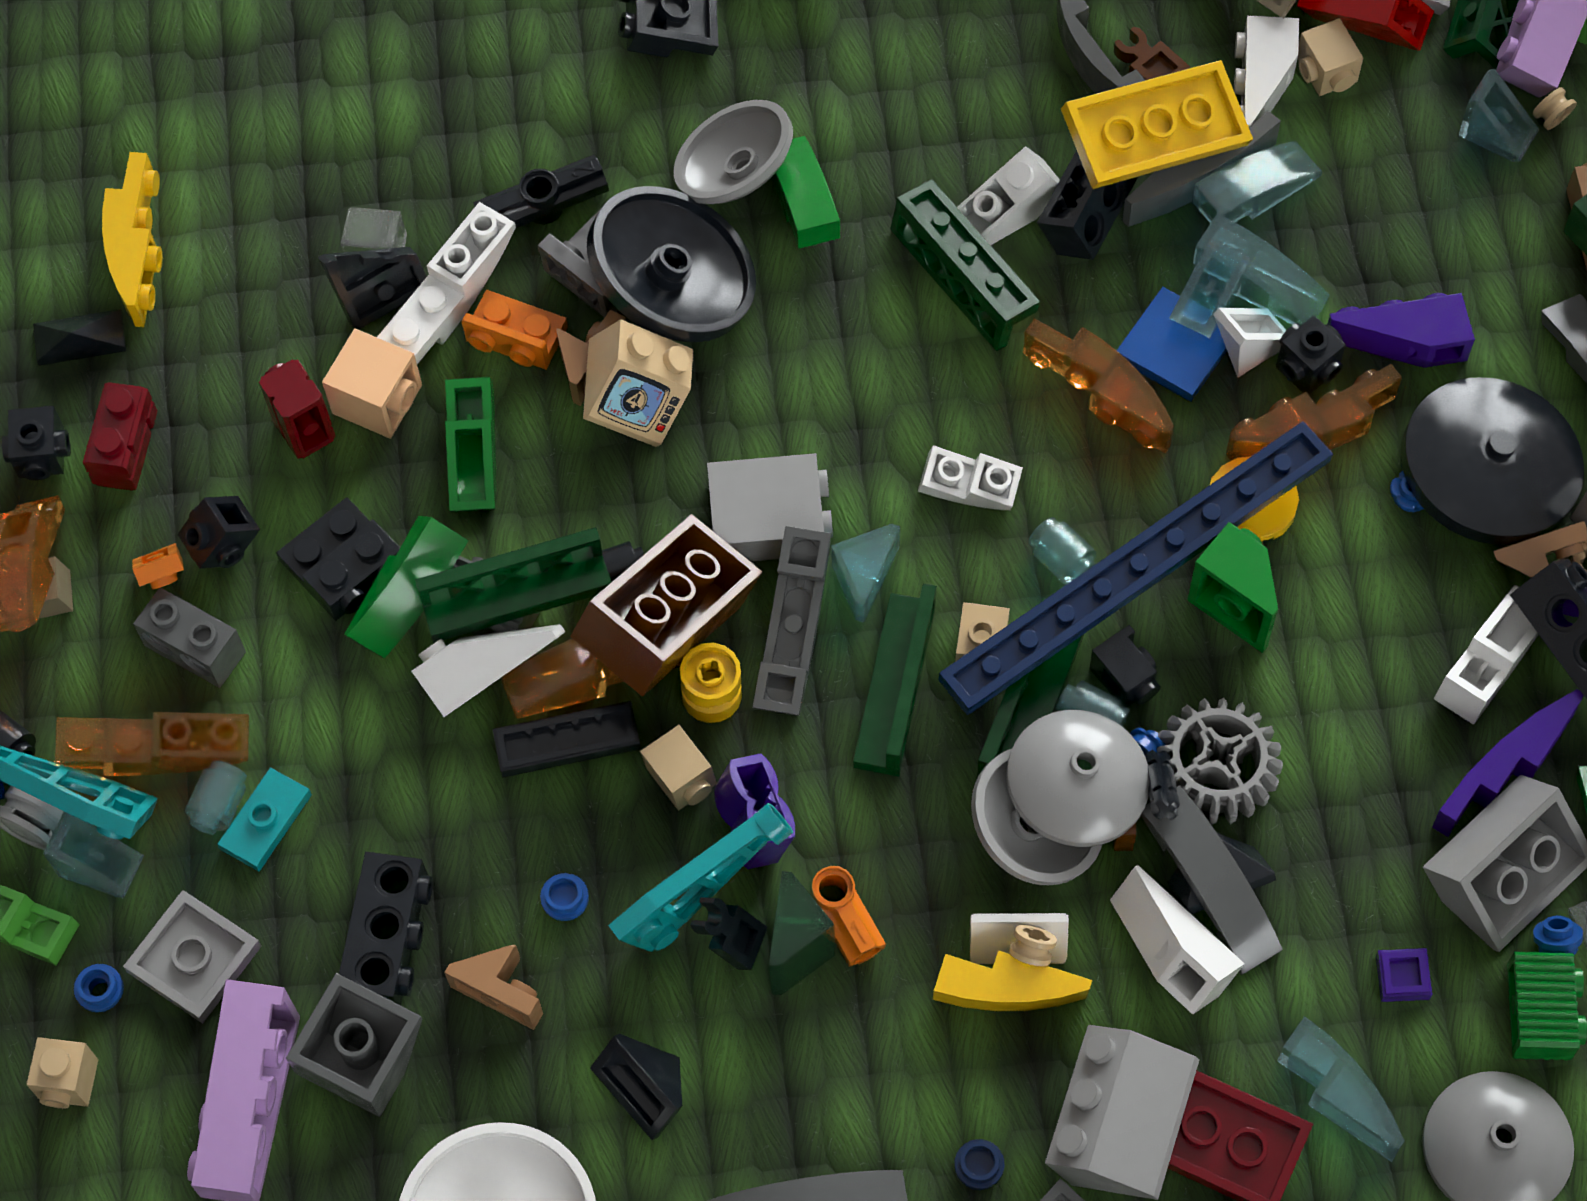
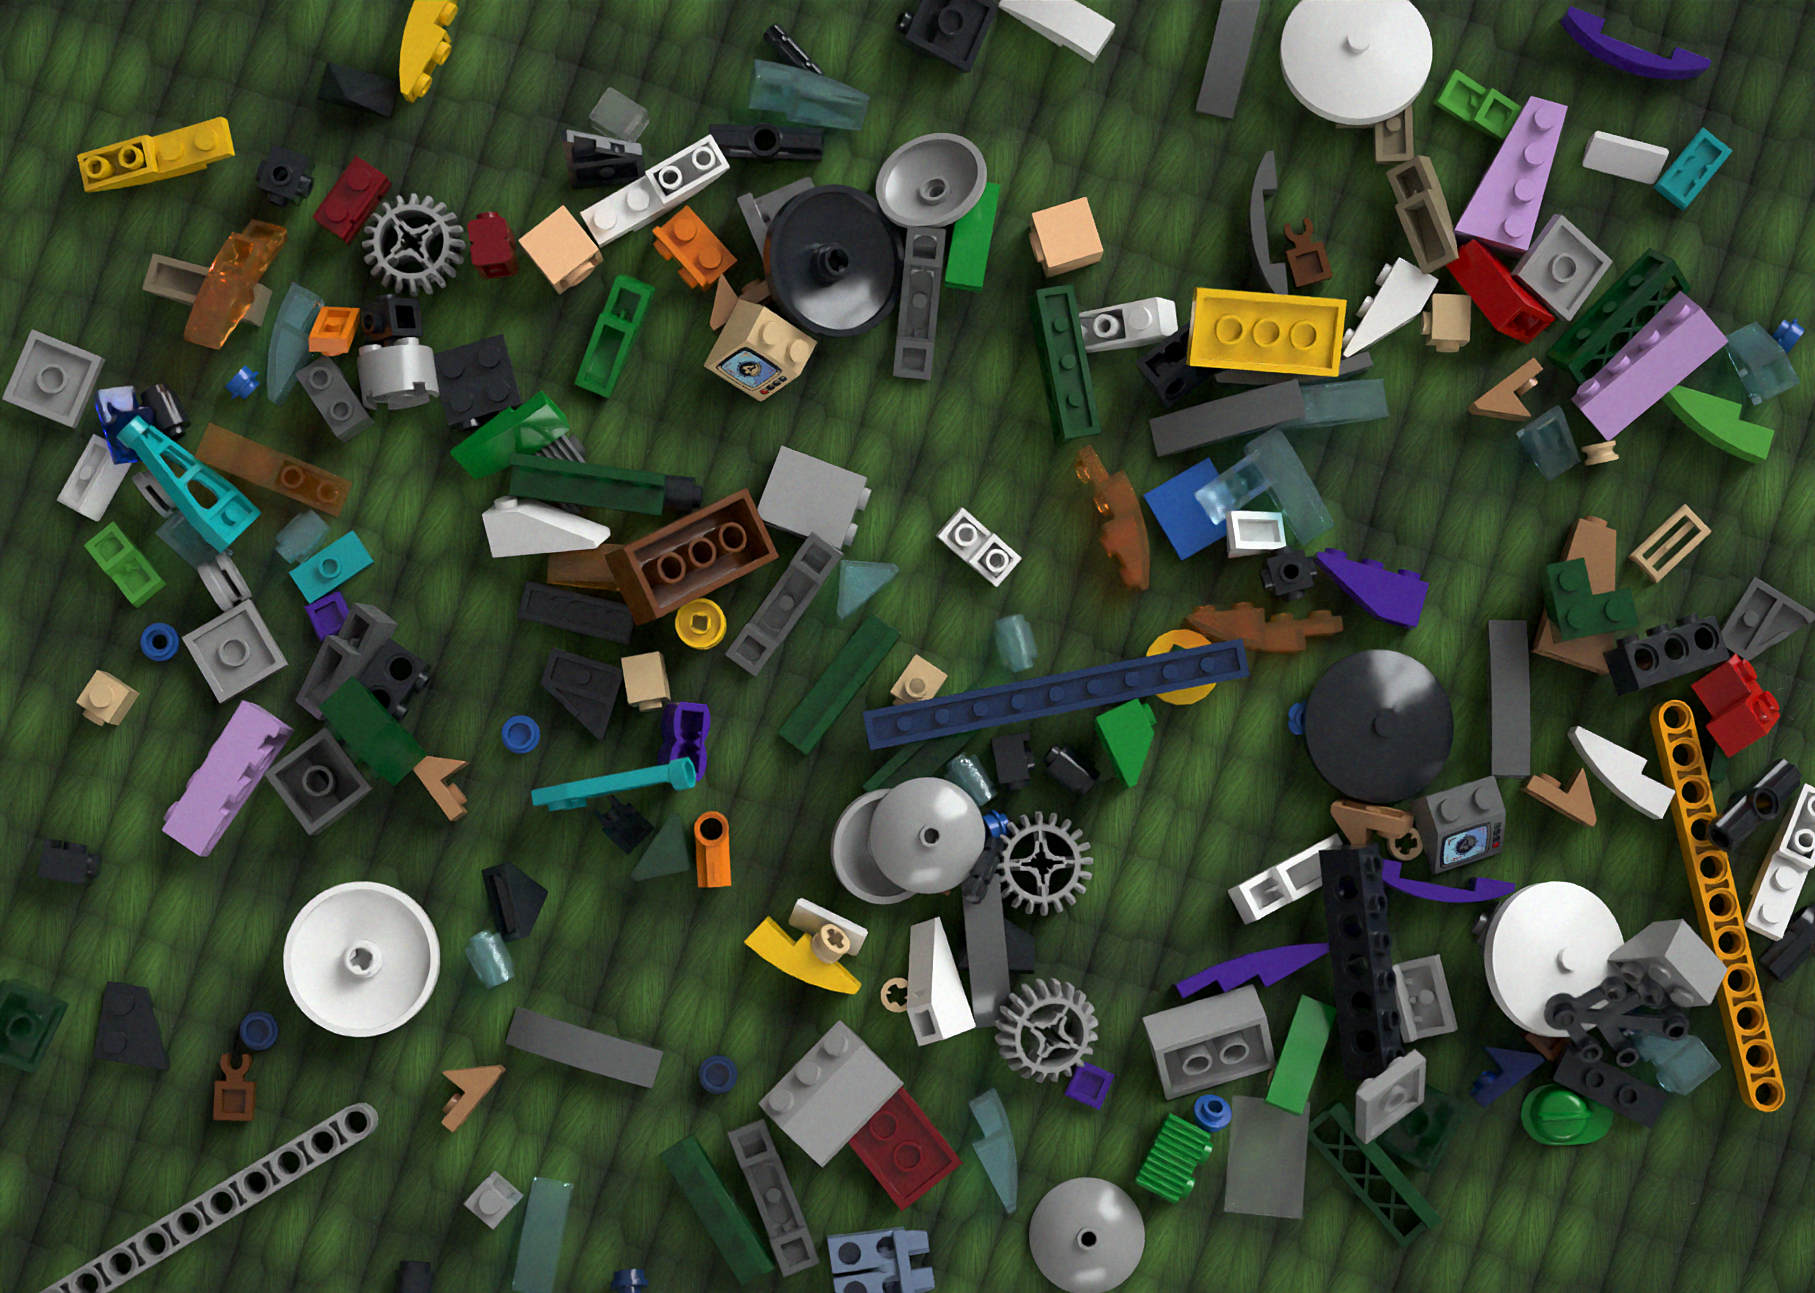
camera: 20 degrees right, 20 degrees up
none -> light grey wheel [197,551,252,612]
none -> blue plate [225,365,260,399]
none -> clear light blue slope [267,282,326,408]
none -> dark grey slope [295,603,398,721]
none -> dark purple tile [304,591,350,642]
none -> dark green brick [318,676,428,786]
none -> light grey brick [356,337,439,410]
none -> light grey gear [362,194,466,297]
none -> clear light blue brick [464,929,516,989]
none -> black wing [540,647,624,741]
none -> clear light blue slope [747,59,869,131]
none -> black axle [763,23,824,88]
none -> tan bush [881,978,908,1013]
none -> dark grey slope [893,225,946,380]
none -> light grey gear [995,978,1099,1083]
none -> light nougat head [1029,197,1103,278]
none -> black brick [1042,741,1101,796]
none -> dark grey slope [1149,379,1306,457]
none -> medium nougat slope [1467,358,1543,422]

